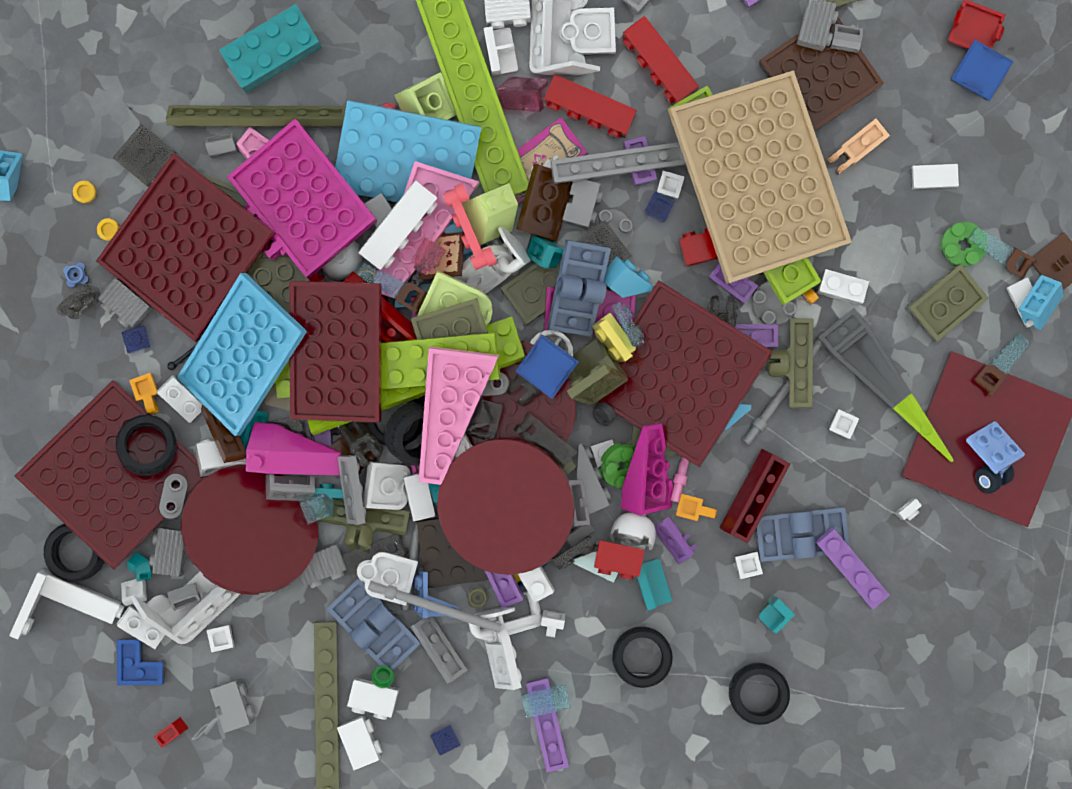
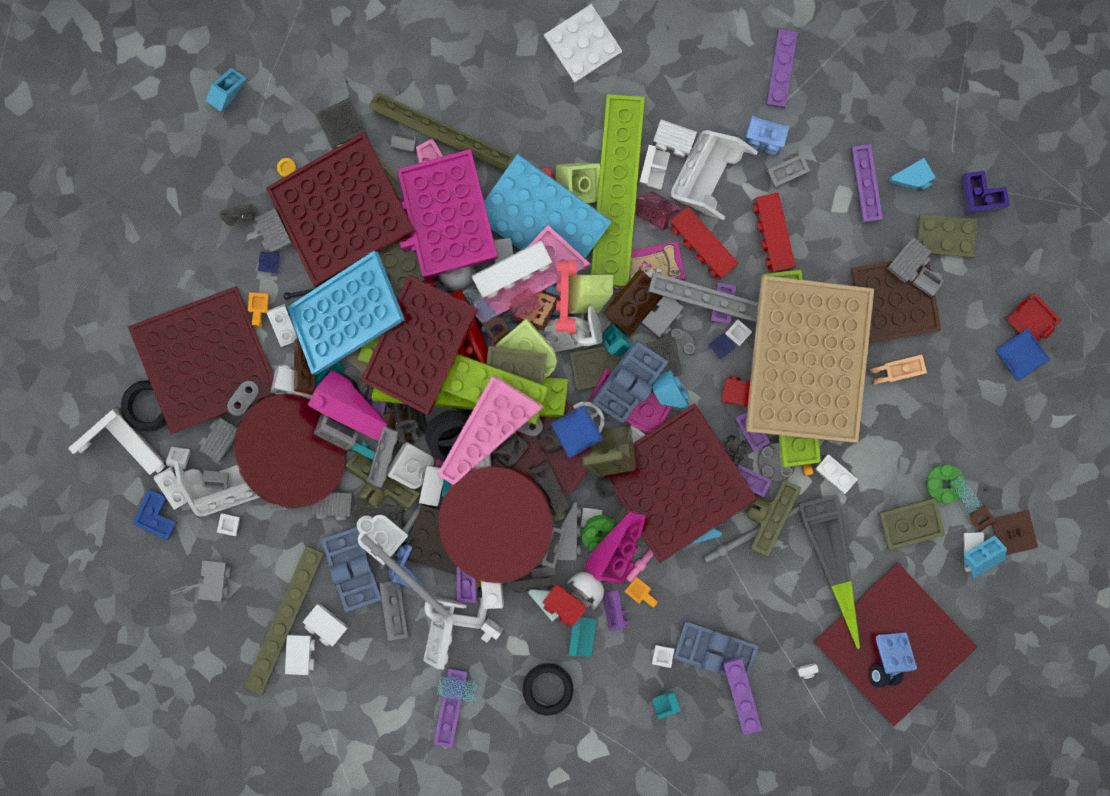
camera: 20 degrees right, 0 degrees up
medium blue plate [63,262,88,287] -> none
yellow tile [73,180,97,204] -> none
black tyre [115,415,177,476] -> none
teal piece [127,552,151,582] -> none
red piece [154,717,188,748] -> none
teal brick [219,4,322,93] -> none
clear light blue plate [299,493,334,524] -> none
green plate [372,666,394,688] -> none
clear blue plate [430,724,461,756] -> none
olive plate [467,586,489,609] -> none
white plate [559,8,616,55] -> none
light yellow bracket [592,313,636,362] -> none
clear light blue plate [612,302,644,348] -> none
dark red brick [719,449,791,544] -> none
black tyre [729,663,790,725] -> none
white plate [828,409,859,439] -> none
white tile [911,164,959,189] -> none
piece [974,333,1029,397] -> none

